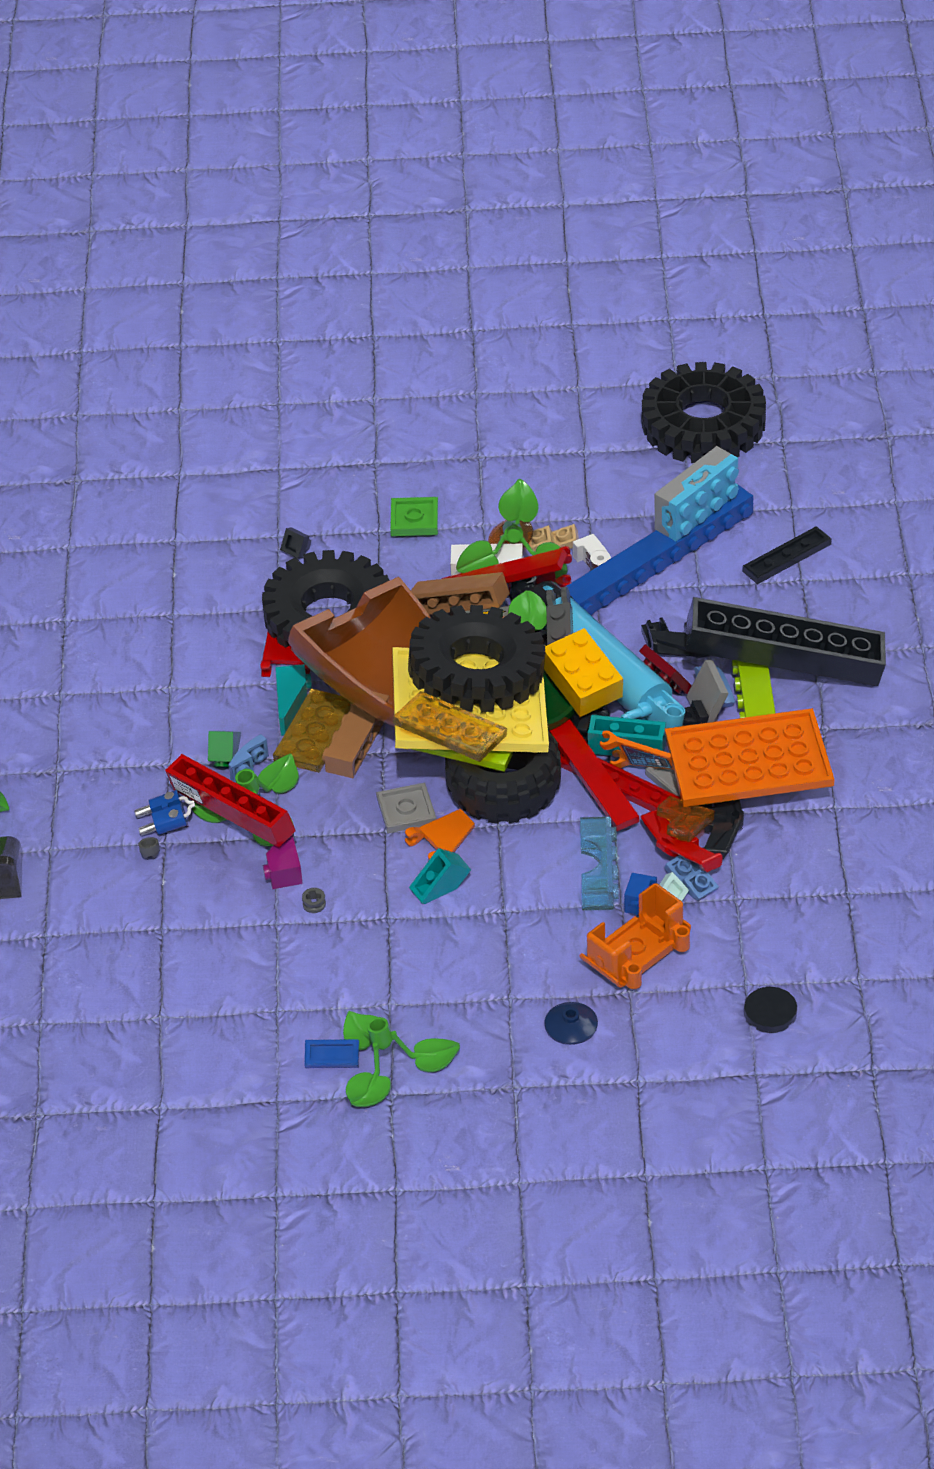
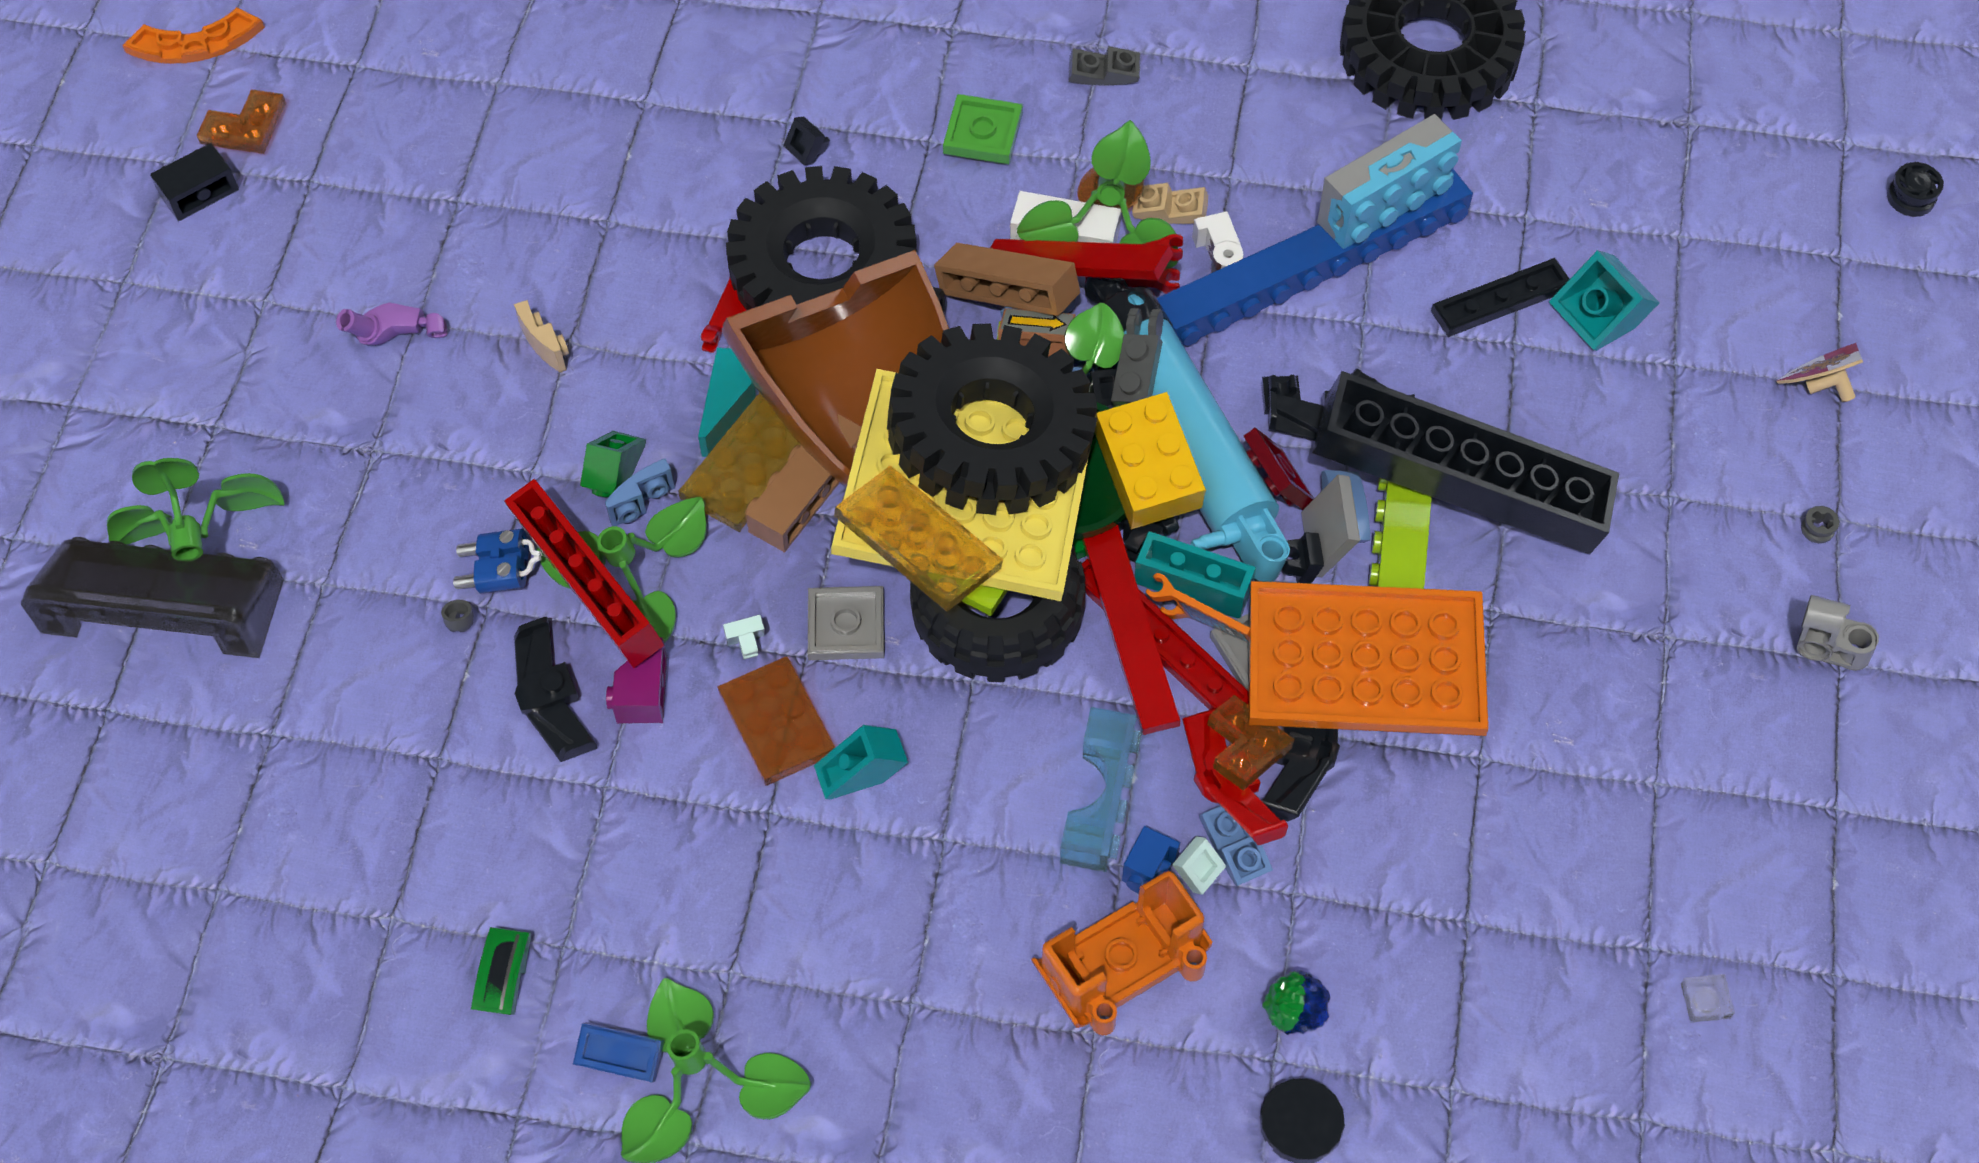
camera: 10 degrees right, 15 degrees up
dark grey bush [302,888,326,913] -> none
orange flag [405,809,475,860] -> none
dark blue dish [544,1002,598,1045] -> none
none -> medium lavender arm [336,302,447,345]
none -> green slope [471,927,531,1015]
none -> tan slope [514,300,569,372]
none -> black plate [514,617,597,762]
none -> clear orange plate [717,656,835,786]
none -> light aqua tile [723,615,764,659]
none -> dark grey slope [1068,46,1140,86]
none -> piece [1263,970,1331,1035]
none -> teal slope [1549,250,1660,351]

